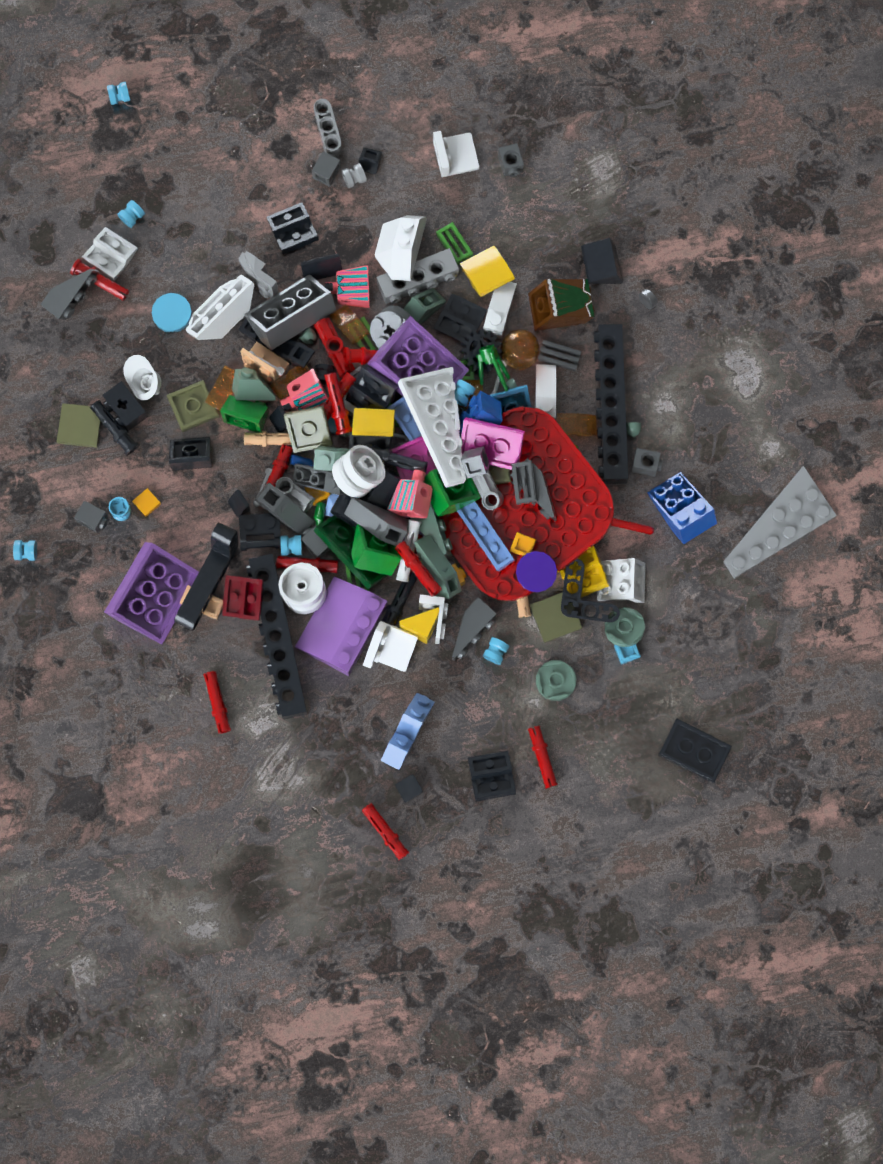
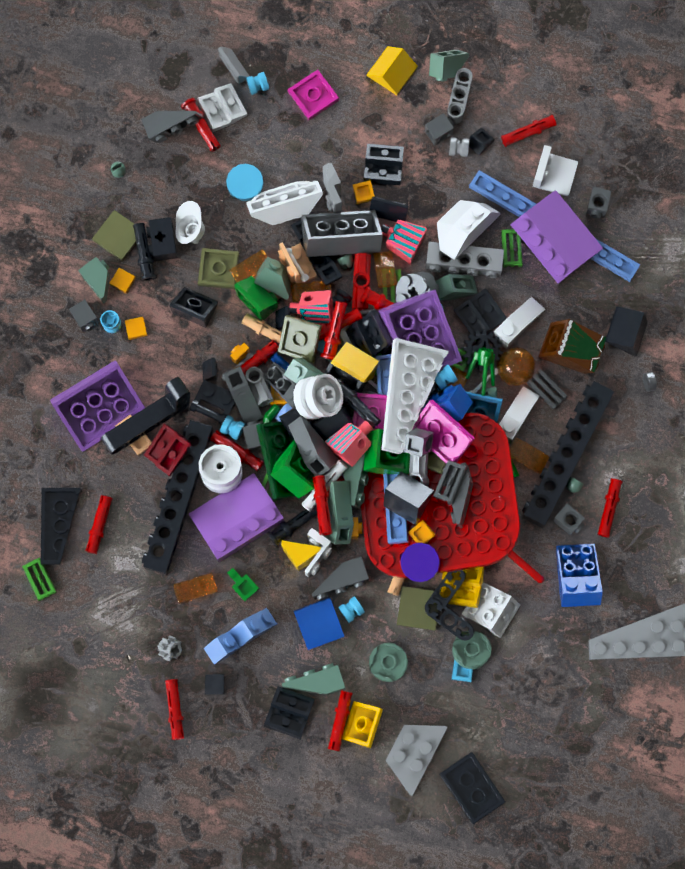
camera: 35 degrees right, 0 degrees up
medium azure wheel [13,540,37,561] -> none
white bracket [363,621,418,671] -> none
yellow slope [460,246,515,297] -> none
none -> bright green tile [22,557,57,601]
none -> black wing [40,488,80,565]
none -> sand green slope [78,257,110,304]
none -> light orange tile [109,268,136,294]
none -> sand green hinge [110,161,126,178]
none -> light grey gear [158,635,182,661]
none -> clear orange slope [173,573,218,604]
none -> light grey slope [218,47,249,84]
none -> green plate [227,568,259,602]
none -> light orange plate [230,343,250,365]
none -> sand green slope [282,663,345,695]
none -> dark pink tile [288,70,339,120]
none -> blue slope [294,597,345,650]
none -> yellow slope [342,701,383,748]
none -> light orange plate [352,180,375,204]
none -> yellow slope [367,46,418,95]
none -> black slope [383,472,435,525]
none -> light grey wing [385,725,447,796]
none -> sand green slope [429,50,469,81]
none -> medium blue plate [469,170,640,282]
none -> red pin [501,115,557,147]
none -> medium lavender slope [511,190,603,284]
none -> red pin [597,478,623,538]

